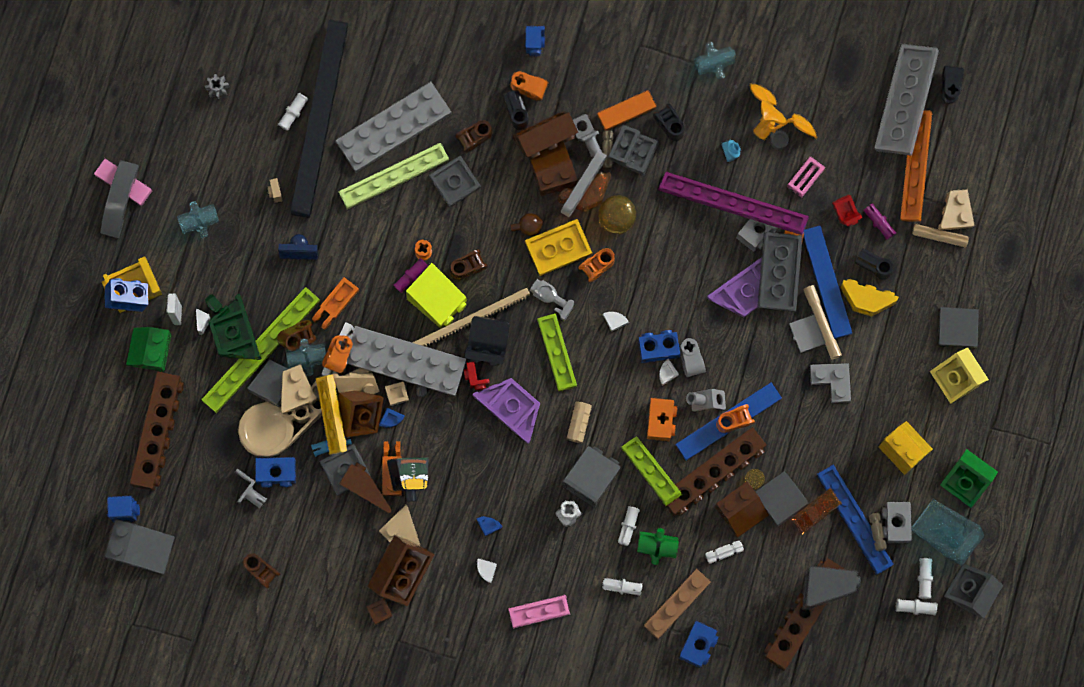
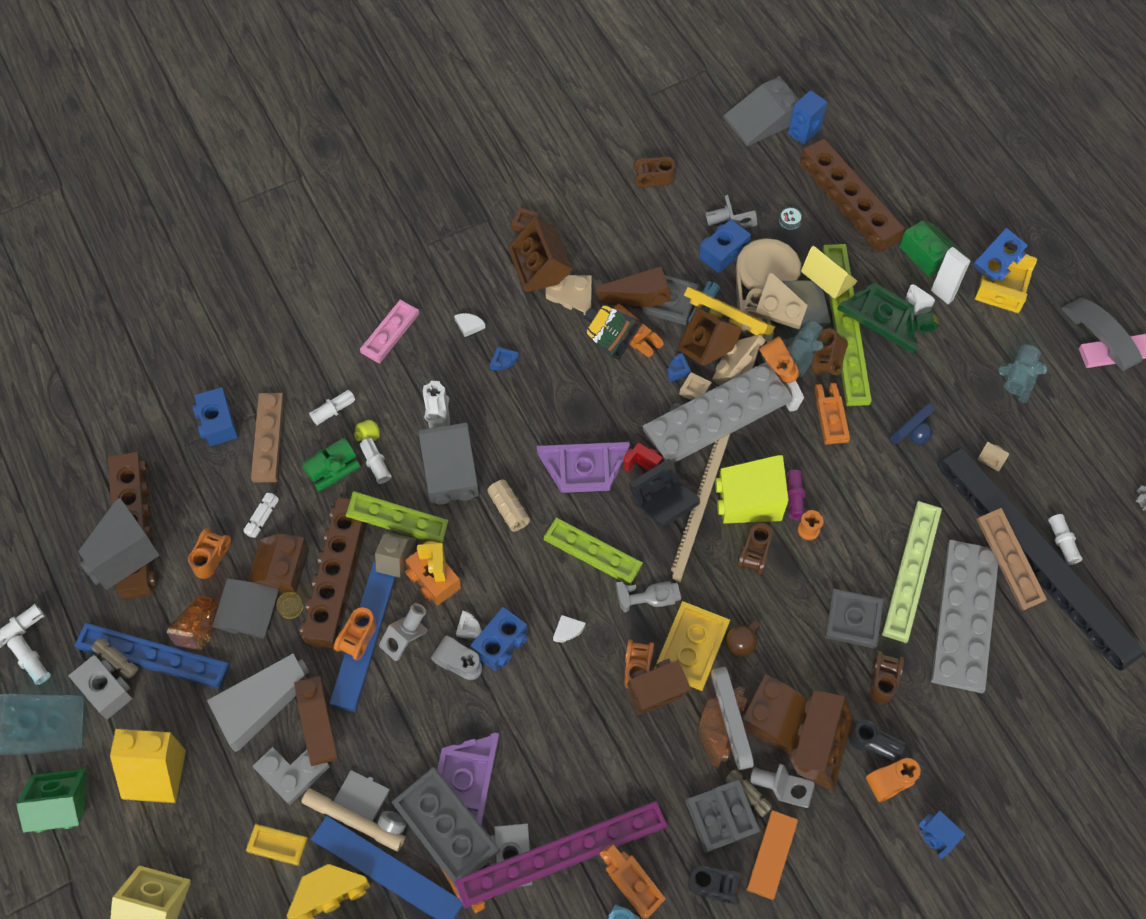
camera: 140 degrees right, 15 degrees down
clear yellow cylinder [599,195,636,234] -> none
none -> orange piece [188,528,231,579]
none -> light grey slope [207,654,309,752]
none -> yellow tile [246,824,309,866]
none -> reddish brown slope [294,676,338,766]
none -> neon yellow piece [354,420,380,441]
none -> dark tan slope [375,531,416,578]
none -> light grey tile [378,811,407,834]
none -> yellow bracket [417,541,446,582]
none -> orange hinge [599,844,665,919]
none -> reddish brown slope [627,659,691,717]
none -> tile [779,207,802,230]
none -> light yellow slope [801,246,857,299]
none -> medium nougat plate [977,508,1047,611]

